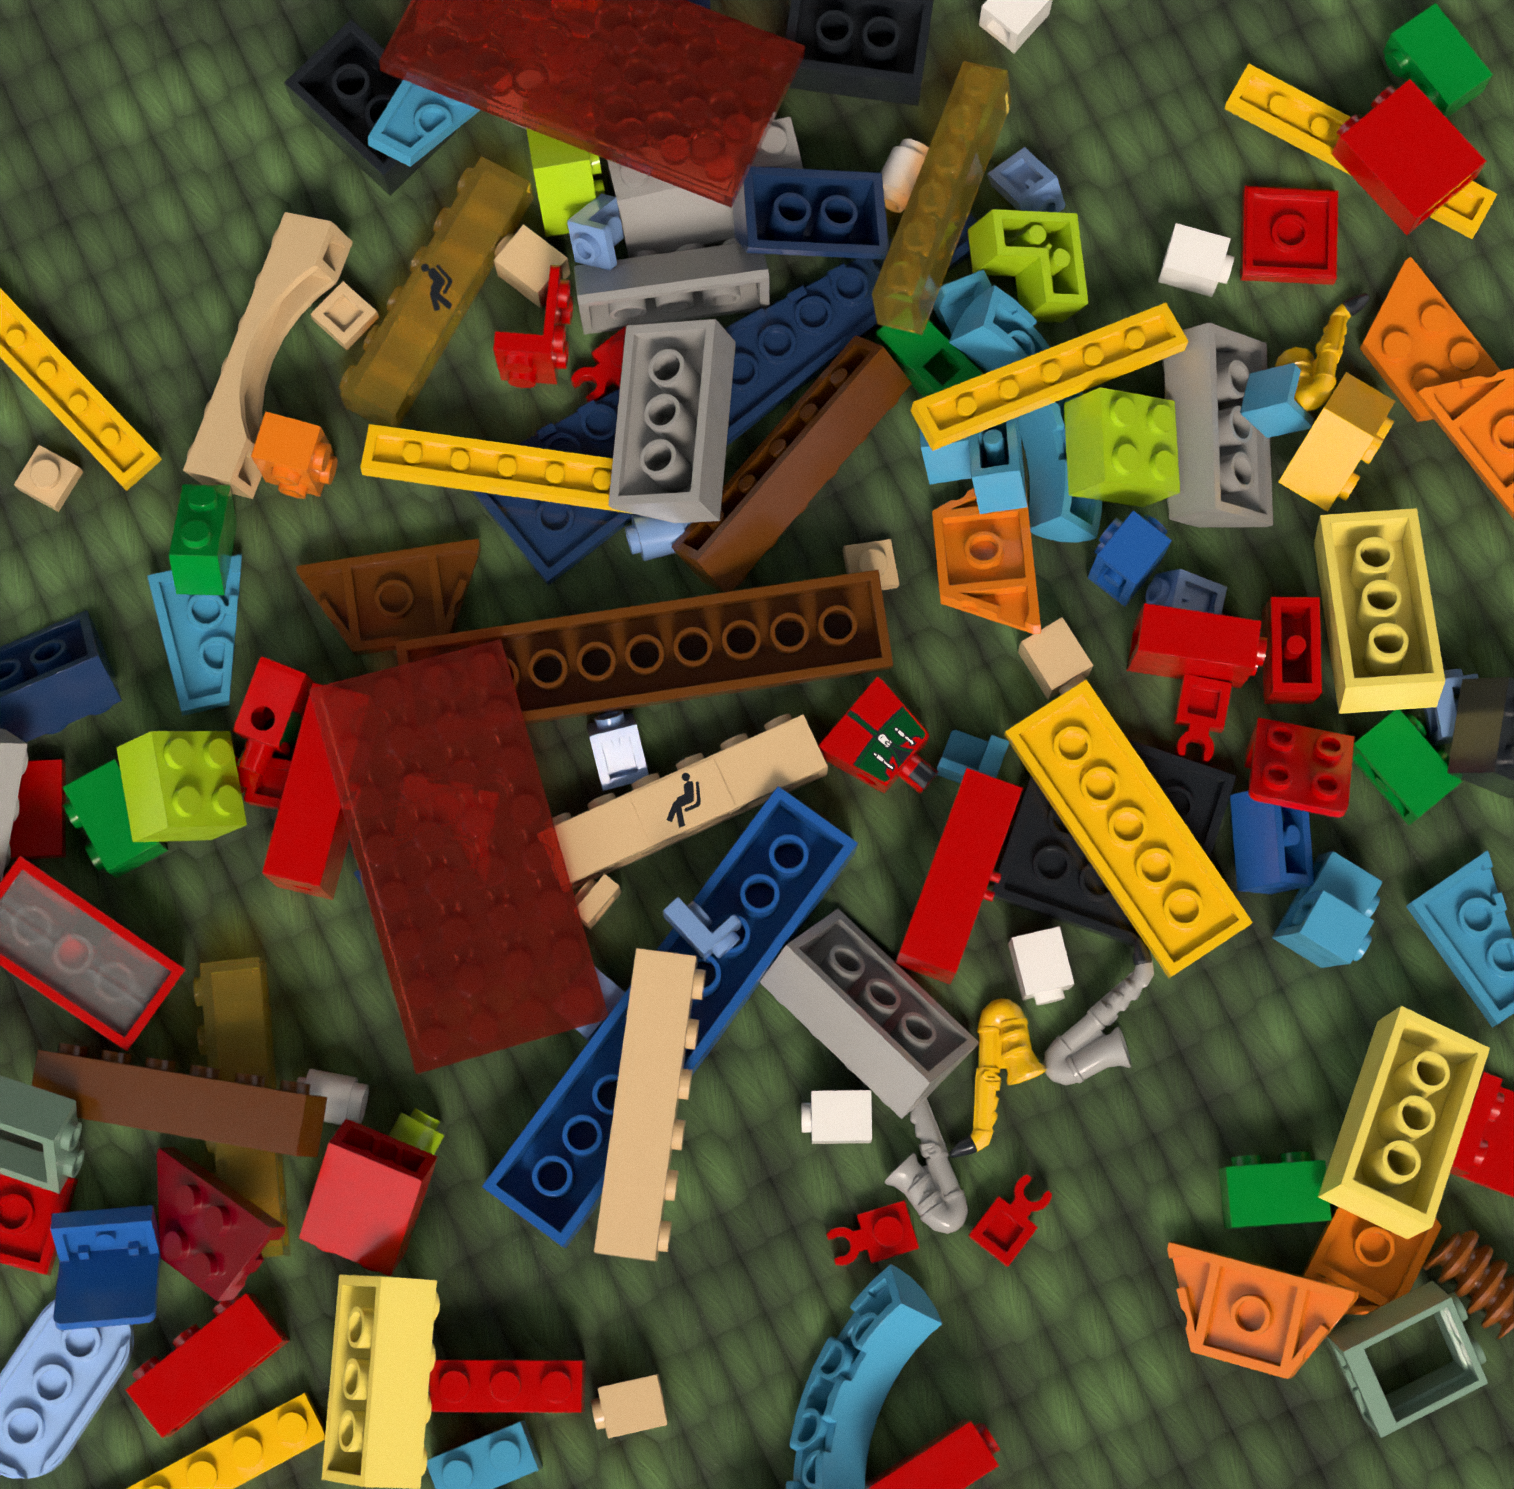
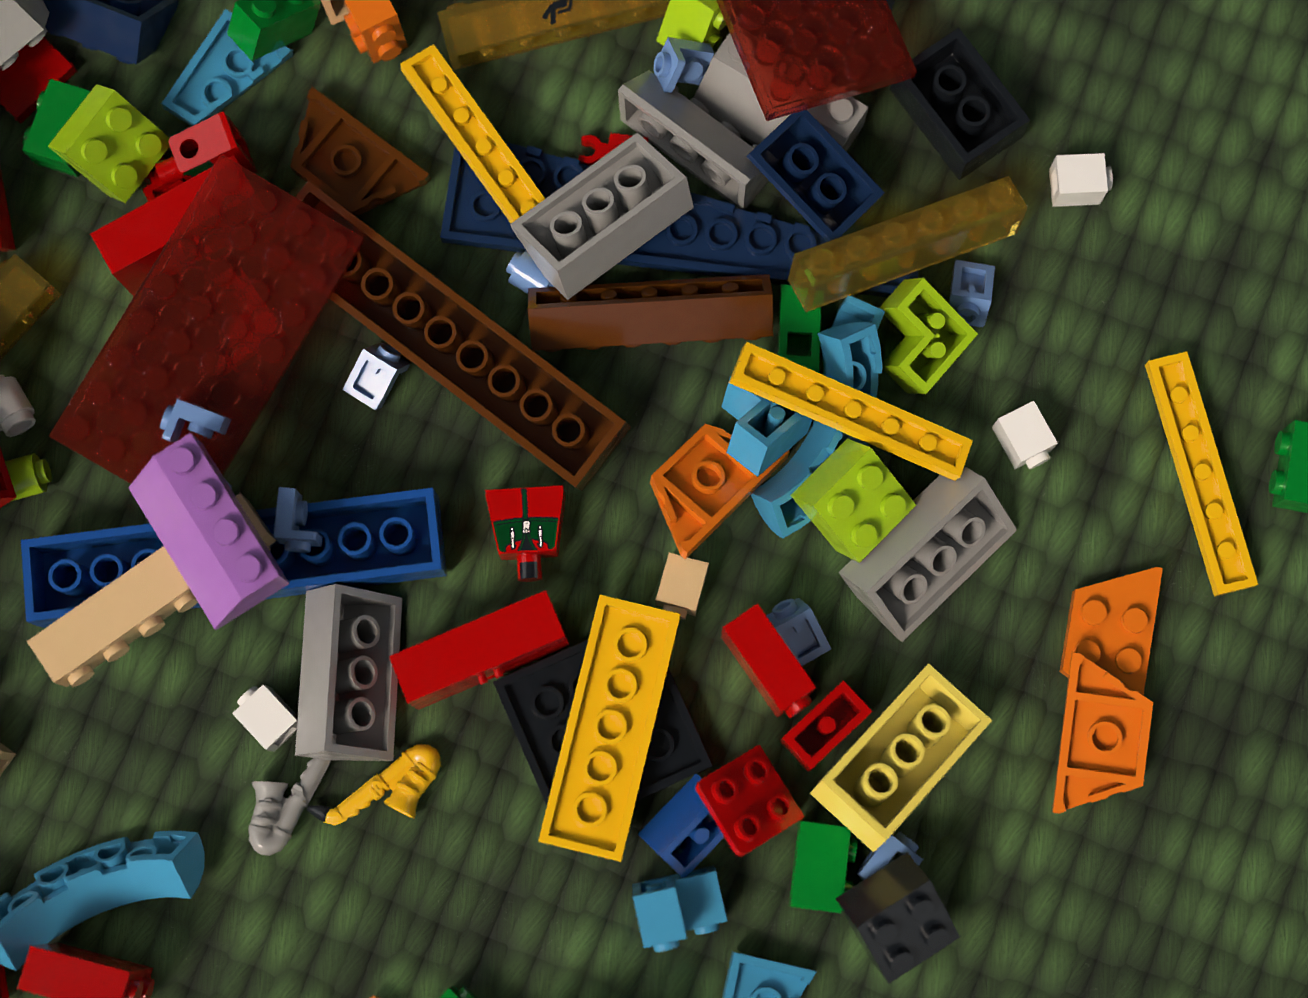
camera: 50 degrees right, 0 degrees up
red bracket [493,265,573,388] -> none
tan brick [494,224,570,308] -> none
tan brick [536,714,828,894] -> none
tan plate [573,874,622,930] -> none
red plate [826,1201,919,1266] -> none
tan plate [843,539,899,590] -> none
brick [880,139,935,213] -> none
dark azure panel [937,730,1009,784] -> none
red plate [968,1174,1052,1267] -> none
white brick [1008,926,1074,1005] -> none
light grey piece [1043,938,1154,1085] -> none
blue brick [1088,511,1172,607] -> none
red plate [1174,674,1232,764] -> none
red tile [1240,186,1338,285] -> none
dark azure panel [1240,363,1314,438] -> none
yellow piece [1275,293,1370,411] -> none
yellow brick [1279,372,1395,512] -> none
red brick [1331,79,1487,236] -> none
none -> medium lavender slope [129,433,290,630]
none -> medium blue bracket [160,399,231,443]

